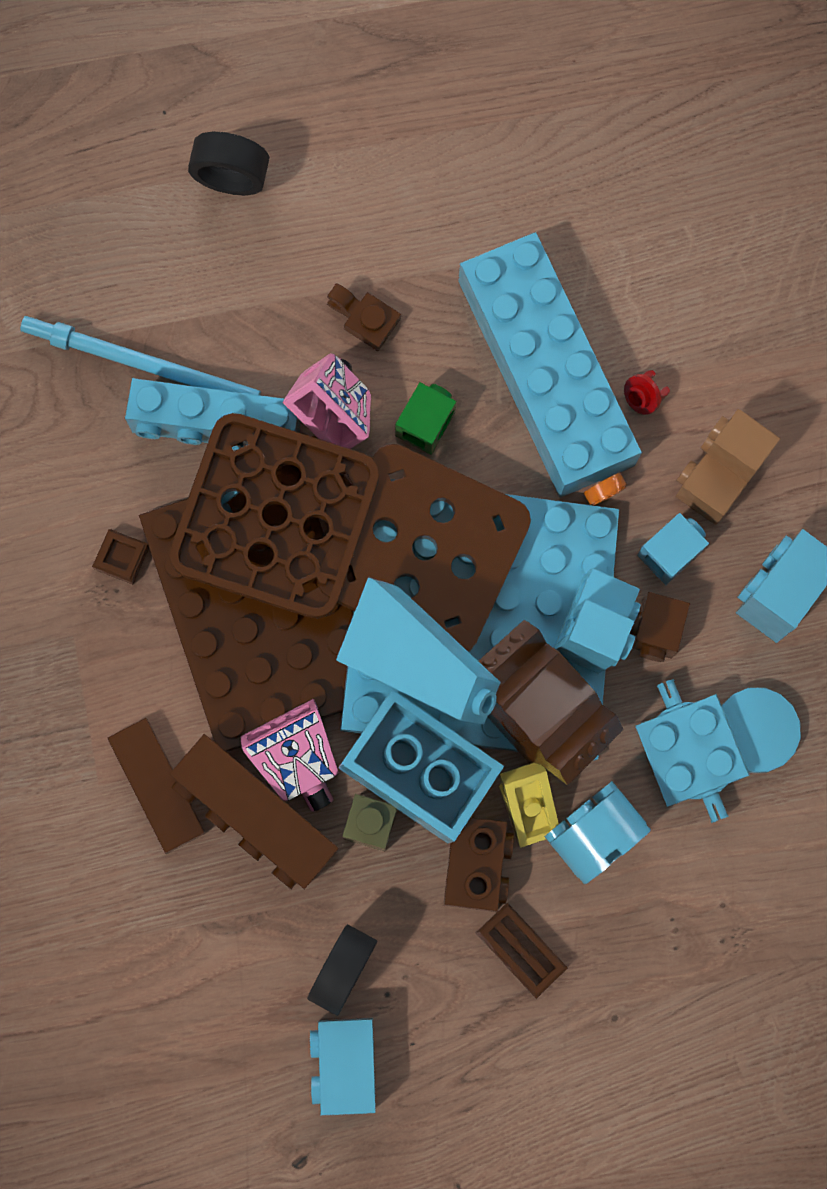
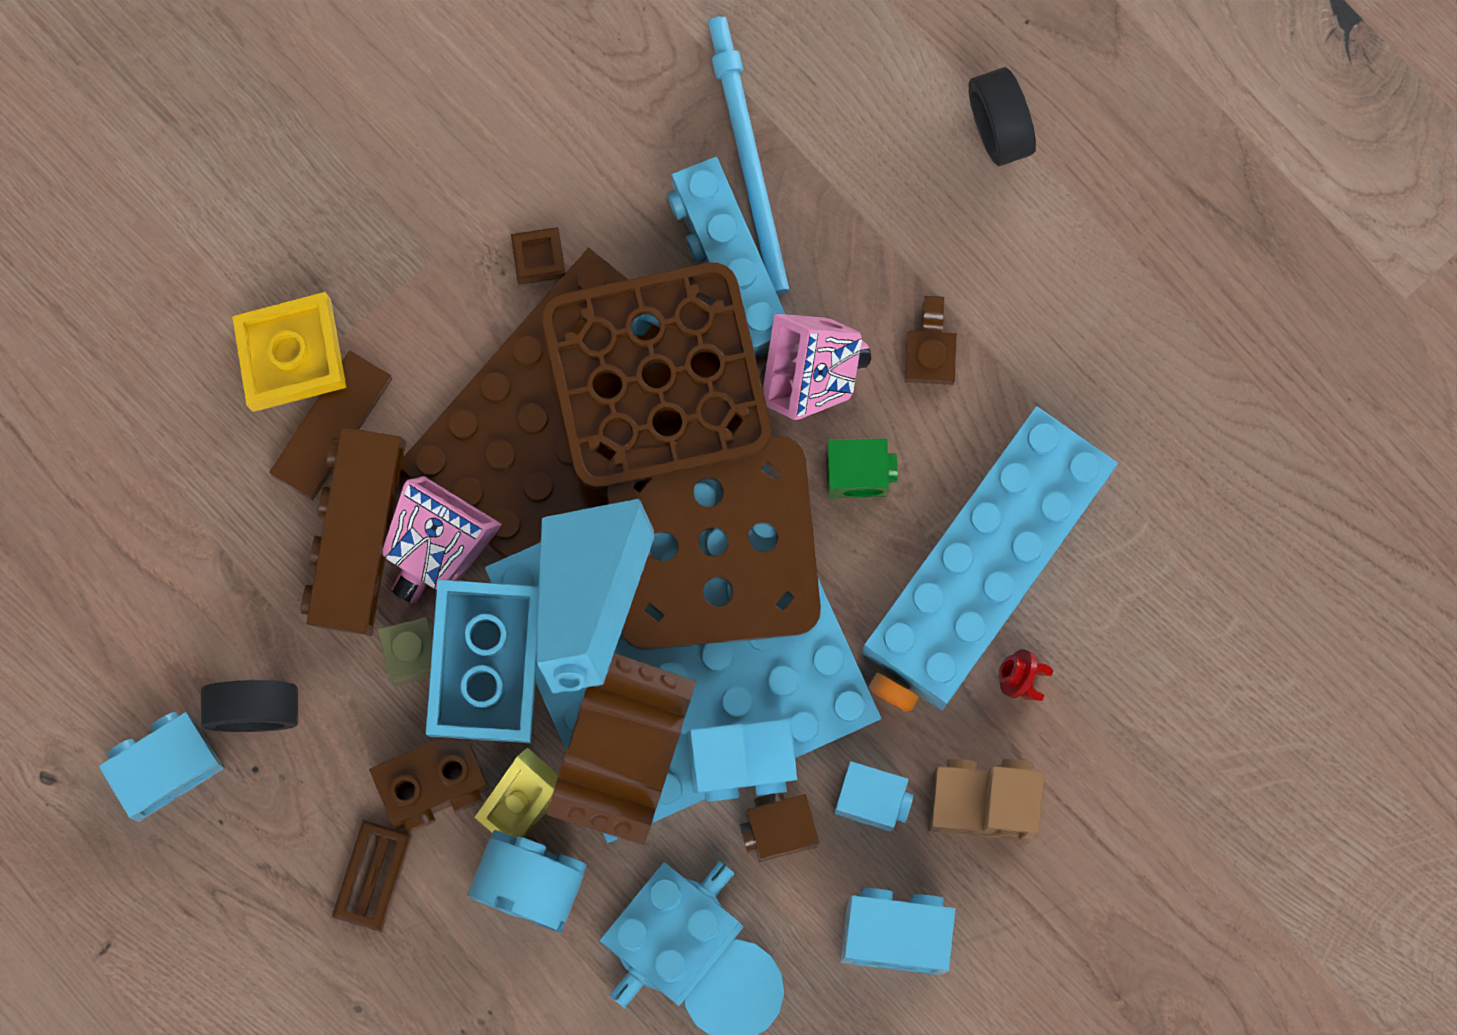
camera: 60 degrees right, 0 degrees up
none -> yellow plate [232,292,346,412]

